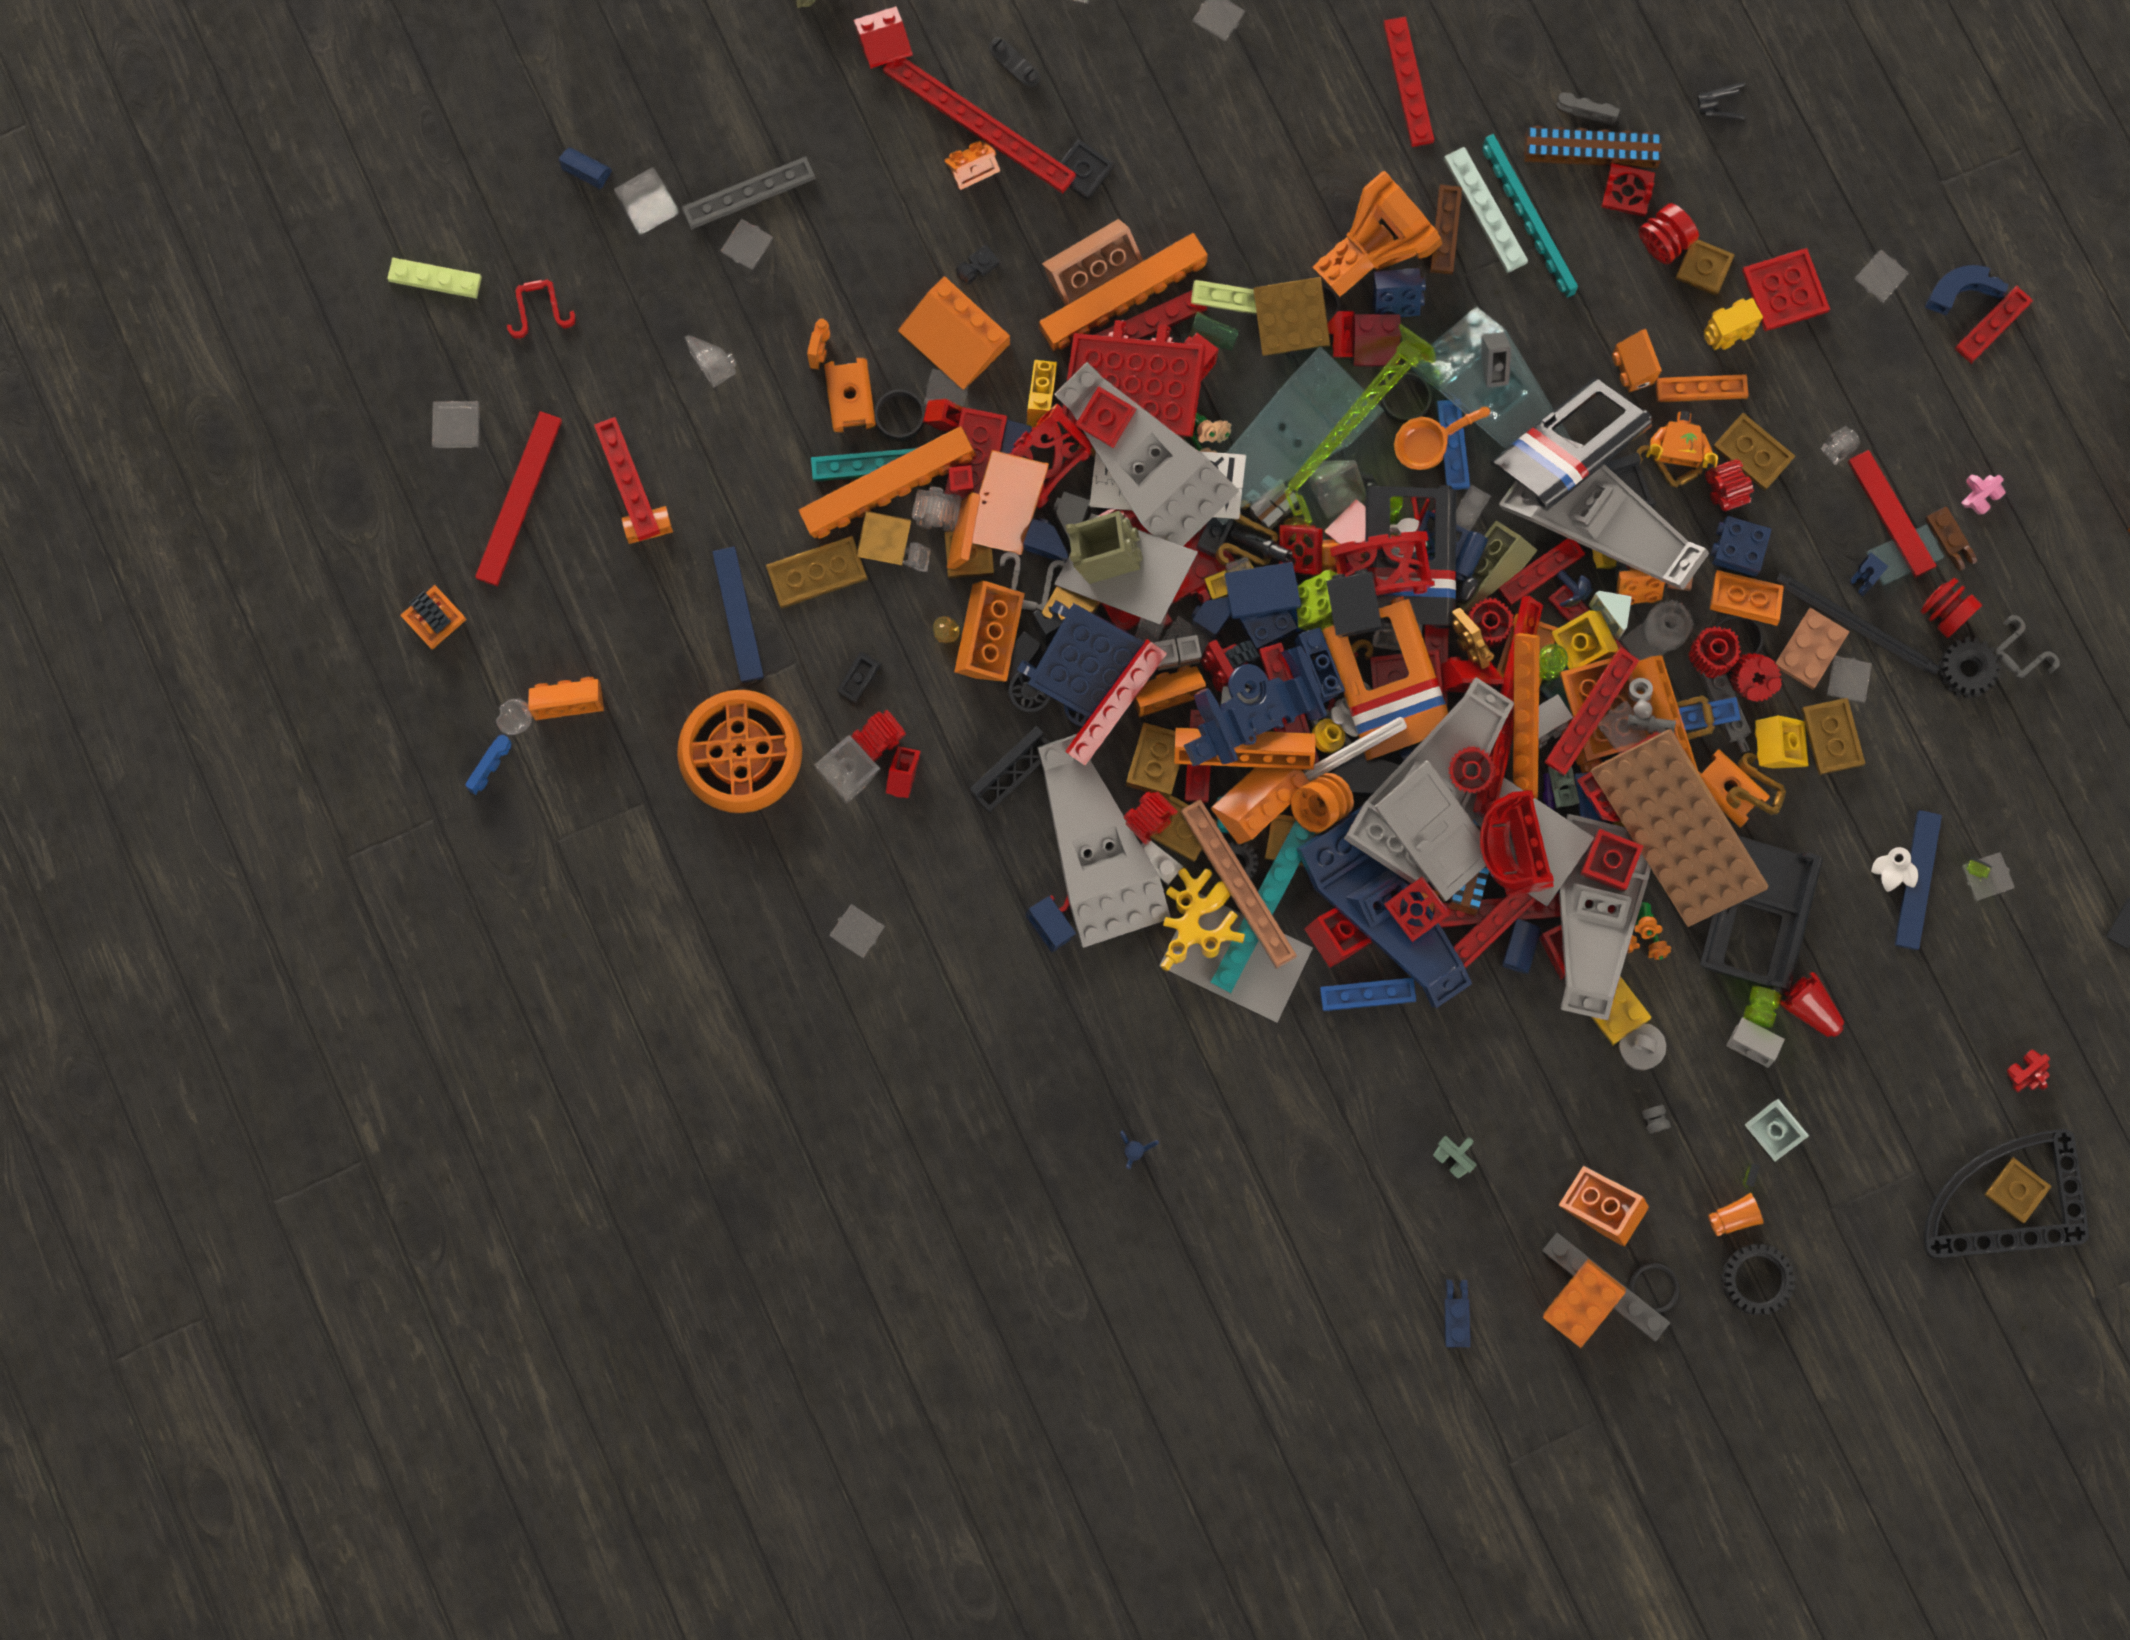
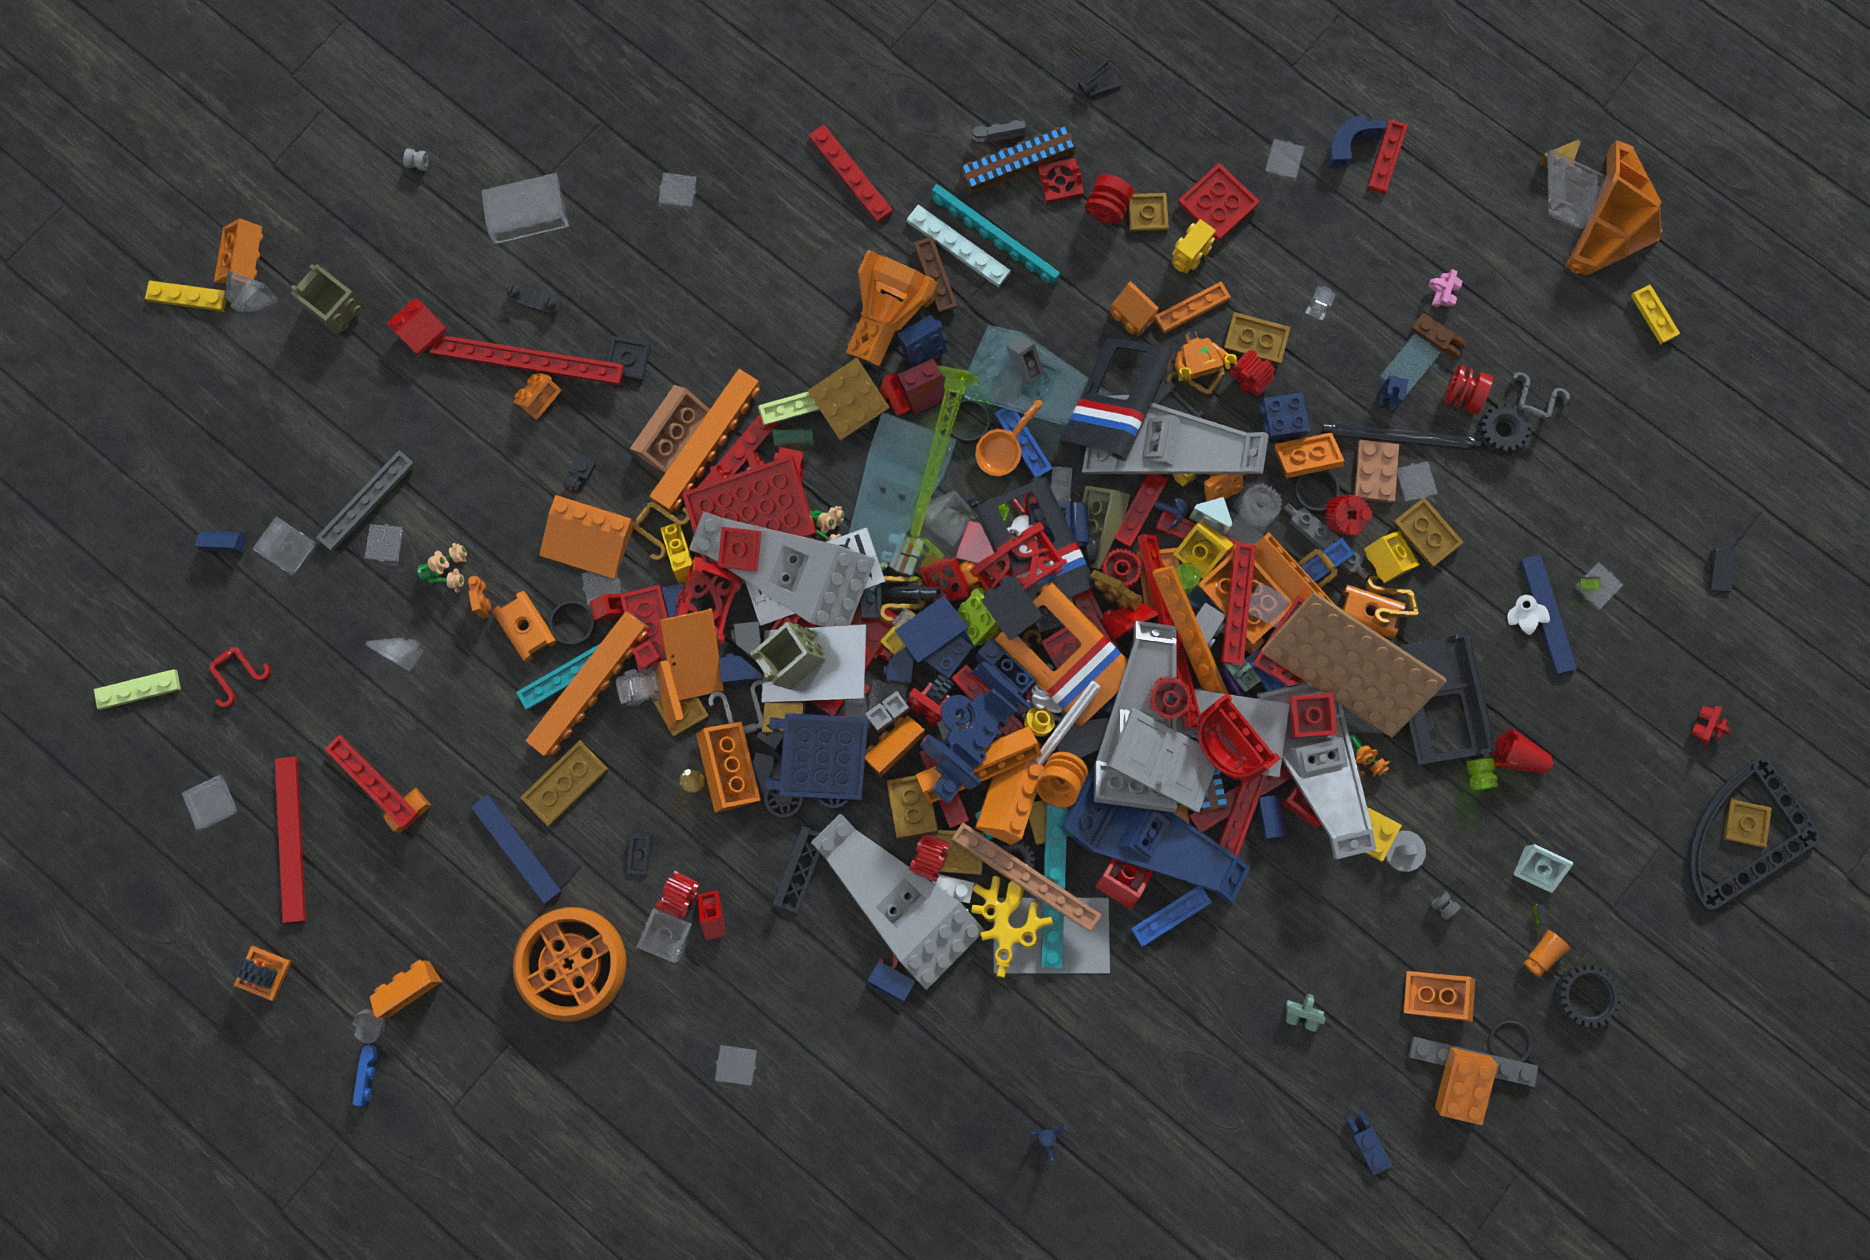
camera: 25 degrees left, 0 degrees up
pearl gold tile [856,511,911,565] -> none
clear tile [902,543,930,572] -> none
plate [1065,639,1167,765] -> none
red piece [1384,876,1451,942] -> none
dark grey pin [1627,714,1676,734] -> none
light grey plate [1629,678,1653,719] -> none
red brick [1689,626,1741,678] -> none
light grey hinge [1726,1017,1785,1068] -> none
red tile [1848,450,1936,578] -> none
none -> light nougat plant [418,543,467,592]
none -> pearl gold piece [634,502,691,561]

